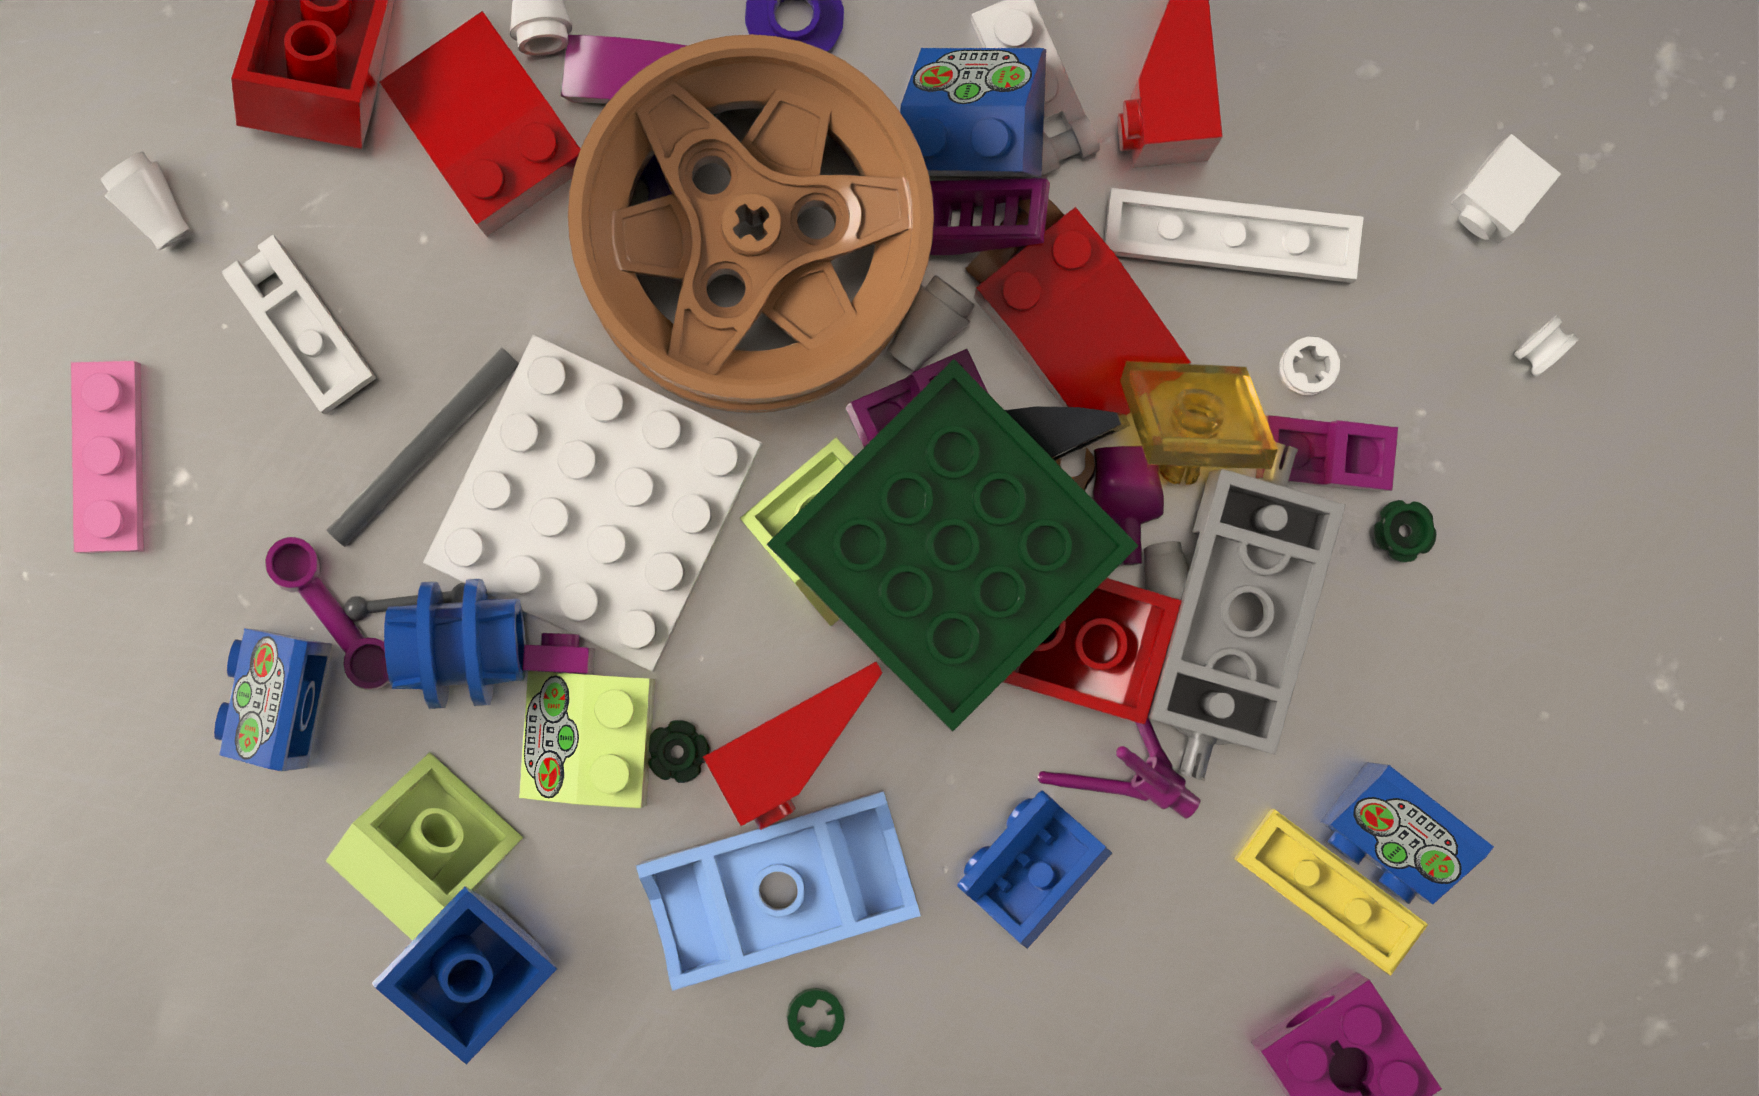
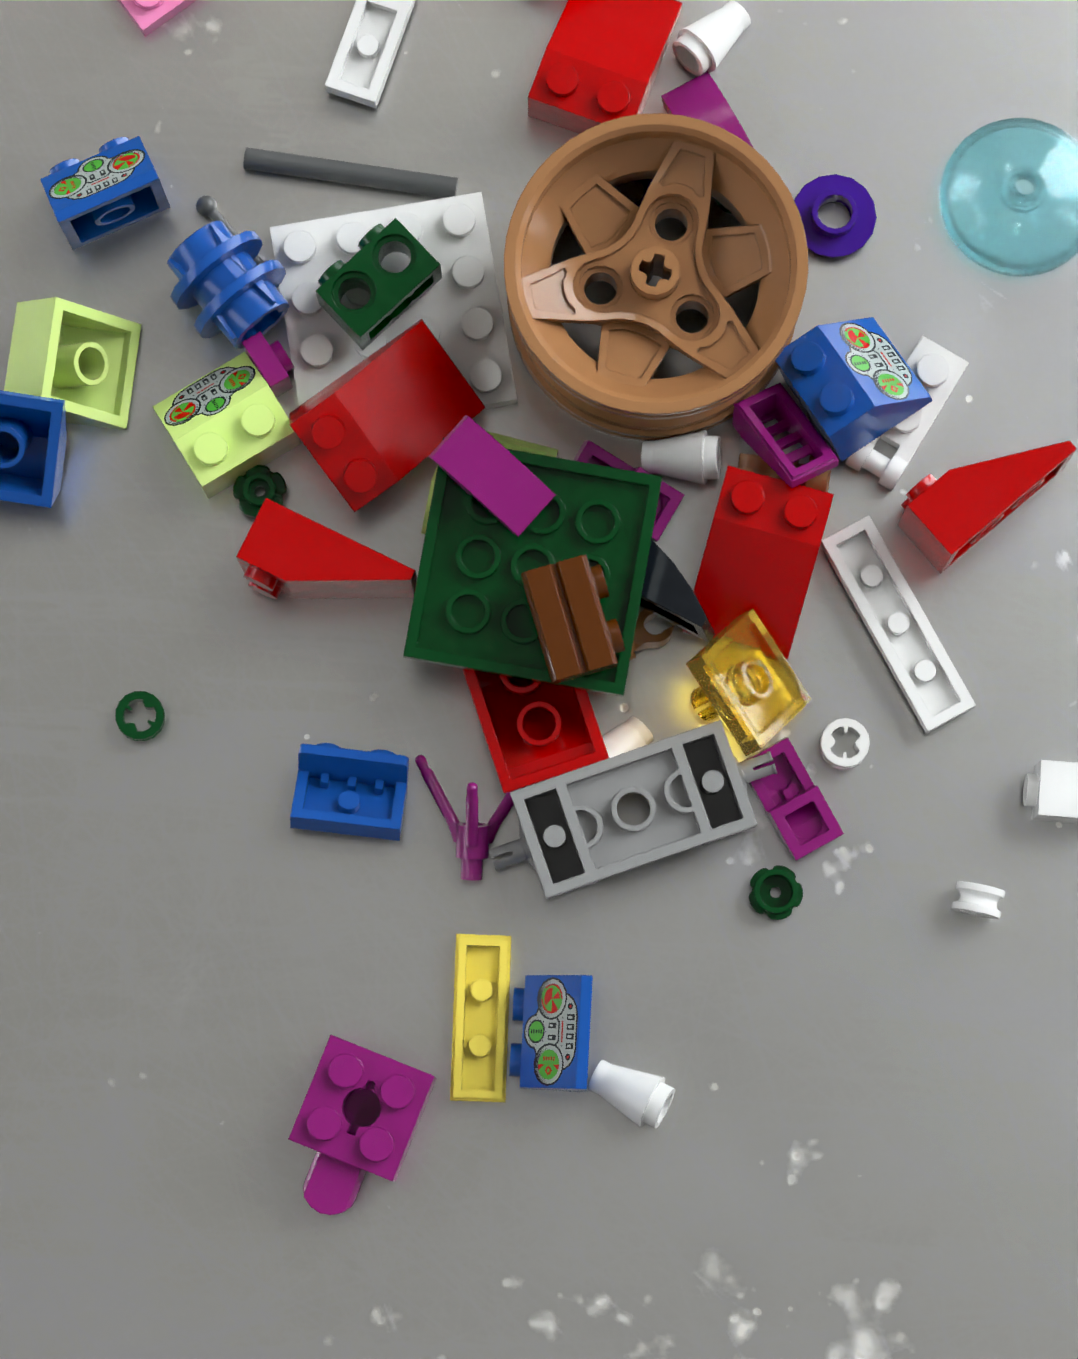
camera: 60 degrees right, 5 degrees down
magenta bar [265,537,389,690] -> none
light blue piece [636,790,921,991] -> none
magenta piece [1092,446,1164,565] -> none
none -> red slope [289,319,486,513]
none -> dark green brick [315,218,442,350]
none -> magenta slope [428,415,556,536]
none -> reddish brown brick [521,555,625,685]
none -> white cone [588,1060,675,1129]

